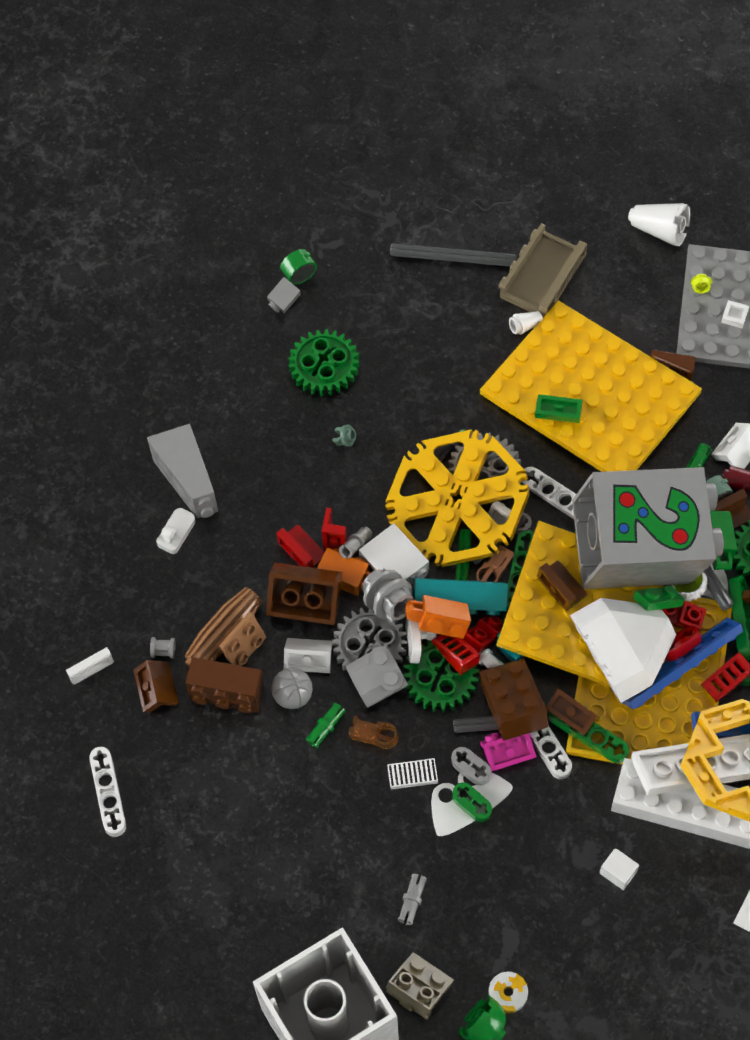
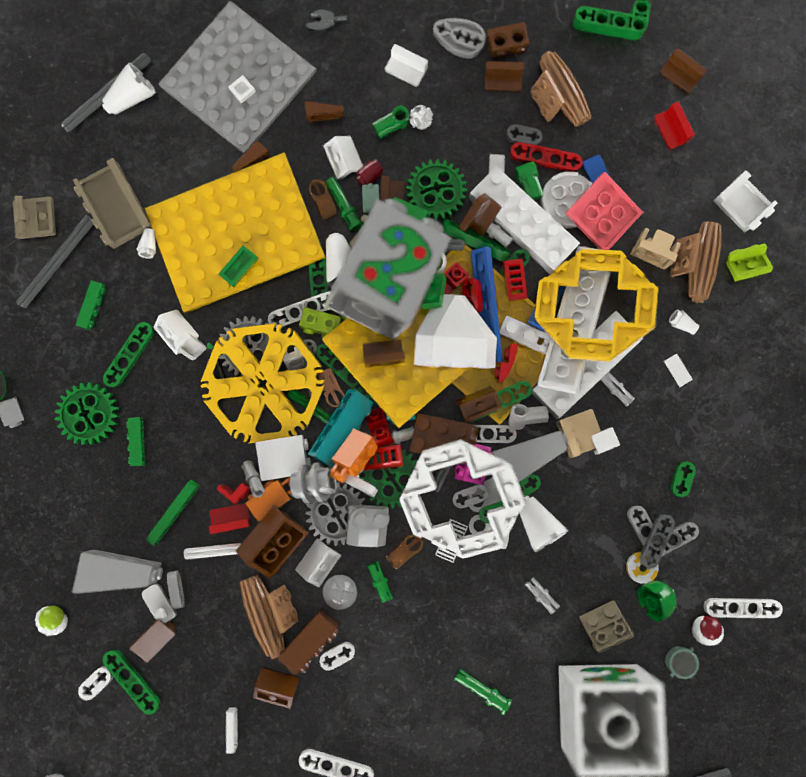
camera: 65 degrees left, 20 degrees up
light grey bush [150,637,176,659] -> none
sand green plate [332,424,356,447] -> none
neon yellow plate [691,274,712,294] -> none
none -> dark tan plate [13,196,56,239]
none -> lime hair [35,606,68,636]
none -> dark grey axle [61,53,151,132]
none -> green piece [76,280,106,330]
none -> white beam [78,666,113,700]
none -> green beam [103,322,154,388]
none -> green beam [103,649,160,715]
none -> green piece [126,417,145,466]
none -> panel [130,619,176,662]
none -> green beam [146,479,200,547]
none -> white panel [153,310,199,355]
none -> light grey beam [167,571,185,609]
none -> white piece [173,333,206,360]
none -> white axle [184,543,241,559]
none -> lime bracket [299,307,341,338]
none -> clear orange piece [308,179,337,220]
none -> white beam [320,642,355,670]
none -> white plate [400,440,525,559]
none -> green pin [454,669,512,715]
none -> light grey slope [490,431,568,482]
none -> red slope [494,344,518,384]
none -> white plate [499,315,551,355]
none -> white piece [508,404,549,430]
none -> green beam [518,474,541,497]
none -> white cone [519,496,567,552]
none -> tan bracket [556,409,601,458]
none -> light grey pin [600,372,635,406]
none -> light grey beam [627,505,699,556]
none -> dark grey beam [639,514,675,568]
none -> green beam [670,461,696,497]

